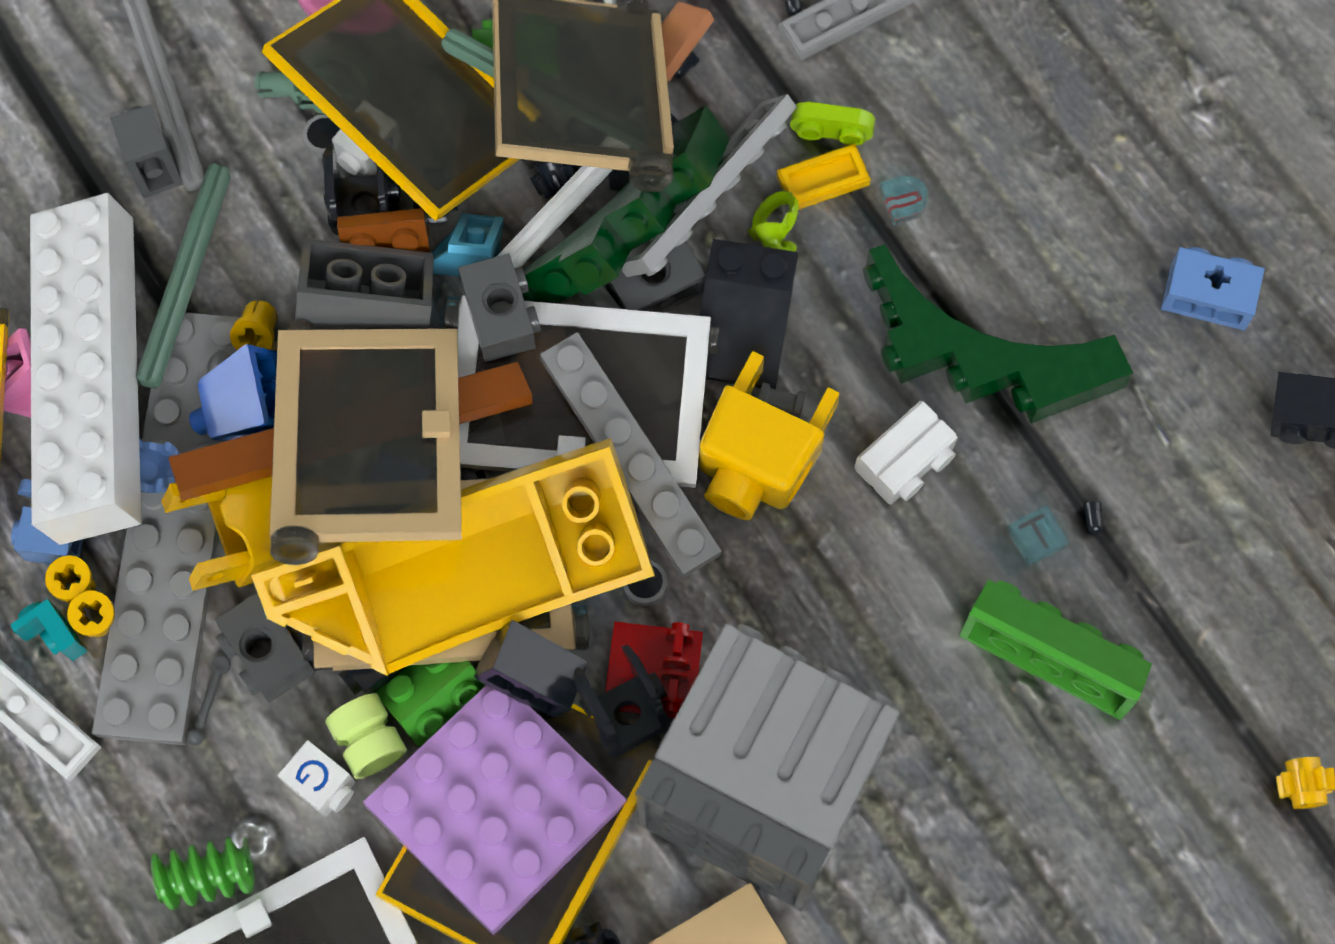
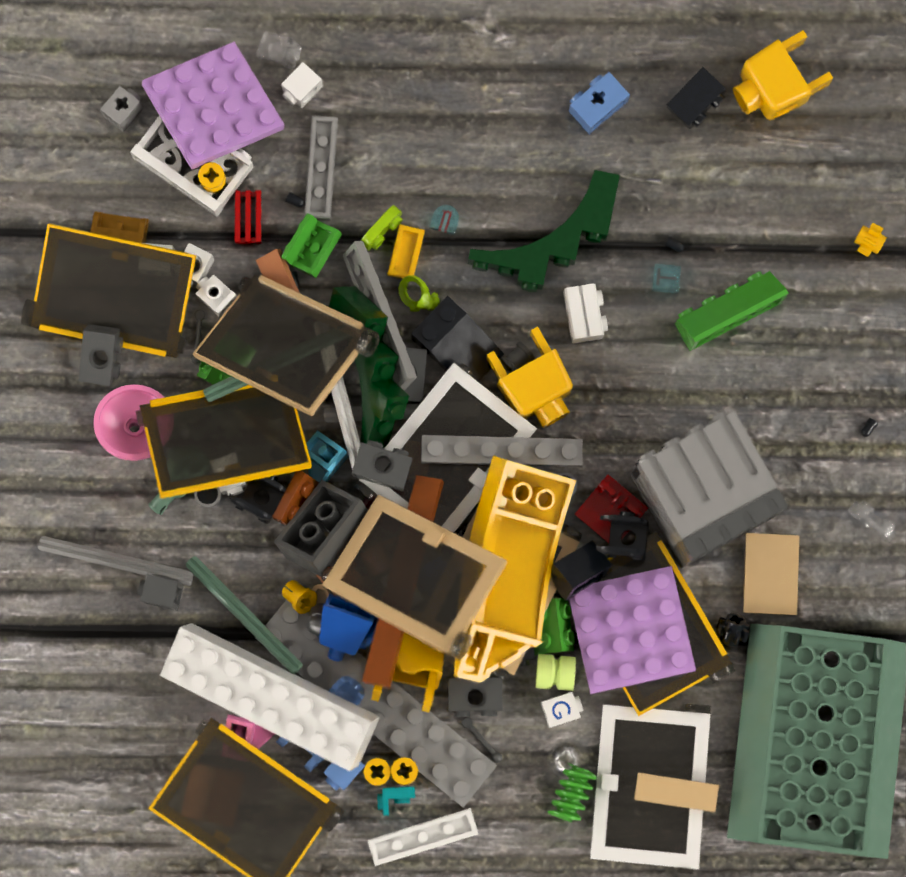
camera: 60 degrees left, 10 degrees up
none -> bright green bracket [282,213,342,278]

